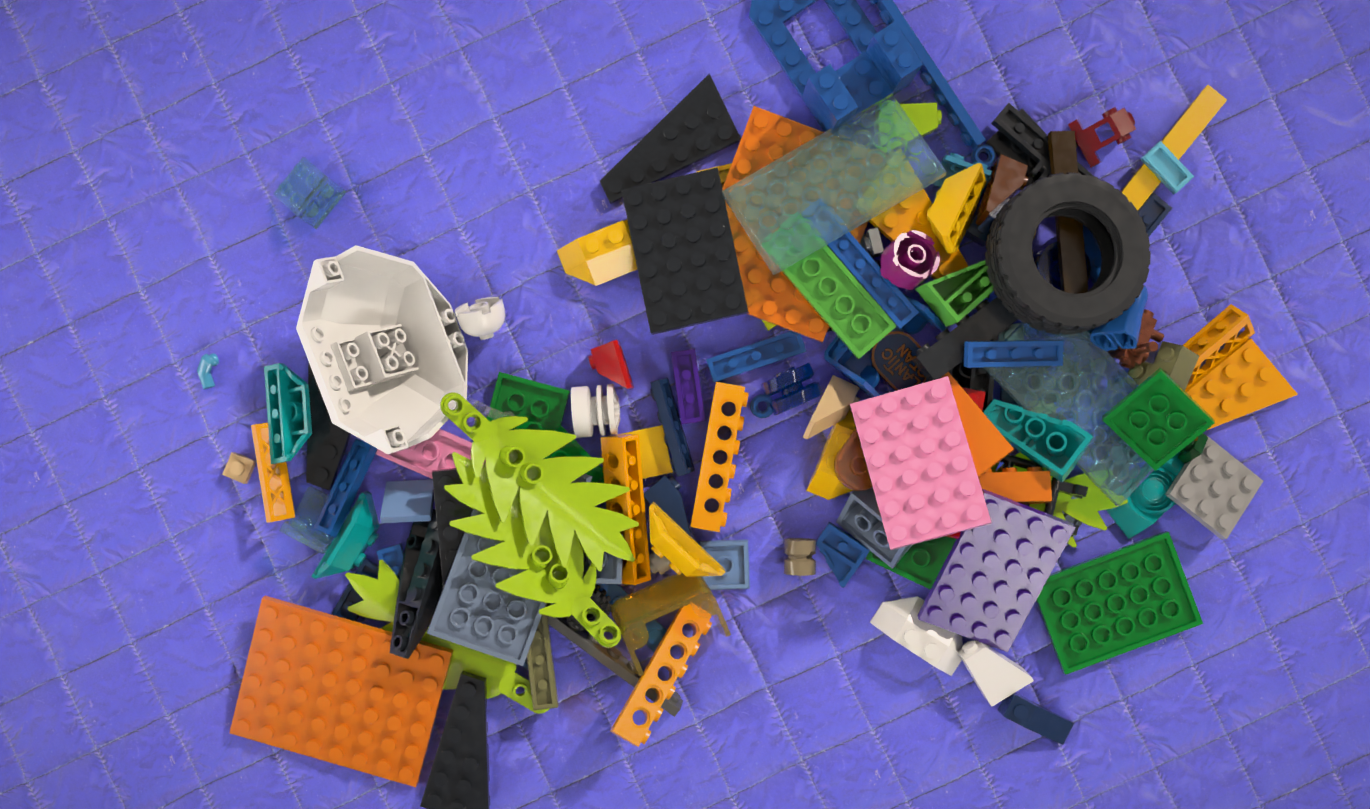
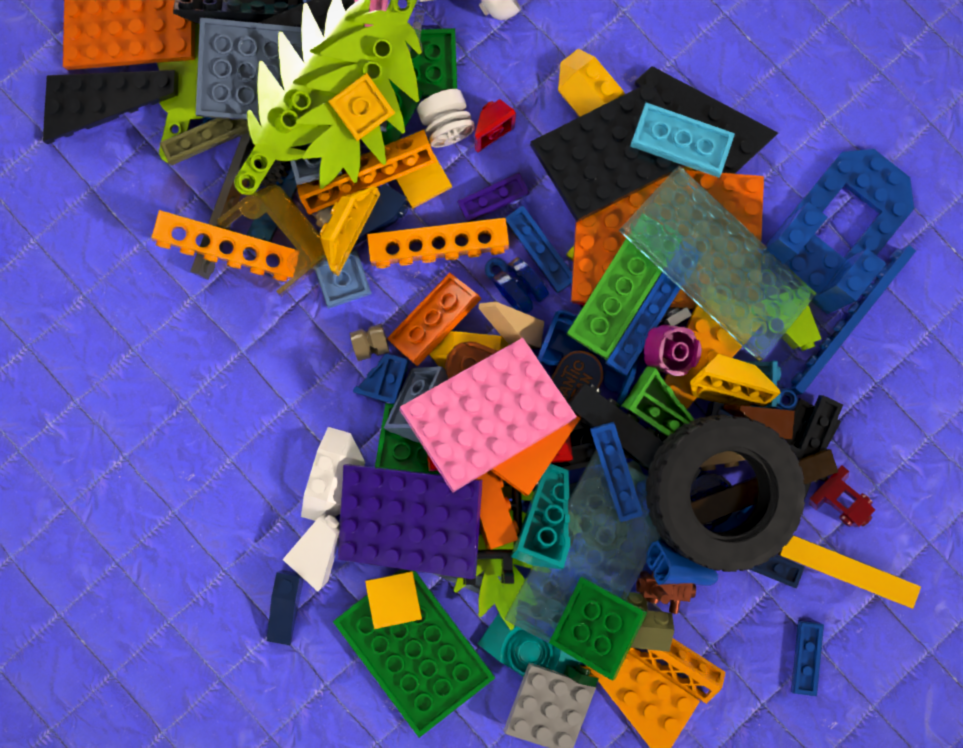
camera: 70 degrees right, 5 degrees down
dark blue plate [650,378,695,476] -> none
medium azure tile [1140,141,1194,195] -> none
none -> yellow tile [328,73,395,141]
none -> yellow tile [365,571,422,629]
none -> orange tile [387,273,481,366]
none -> medium azure tile [630,103,735,178]
none -> blue tile [791,620,824,696]

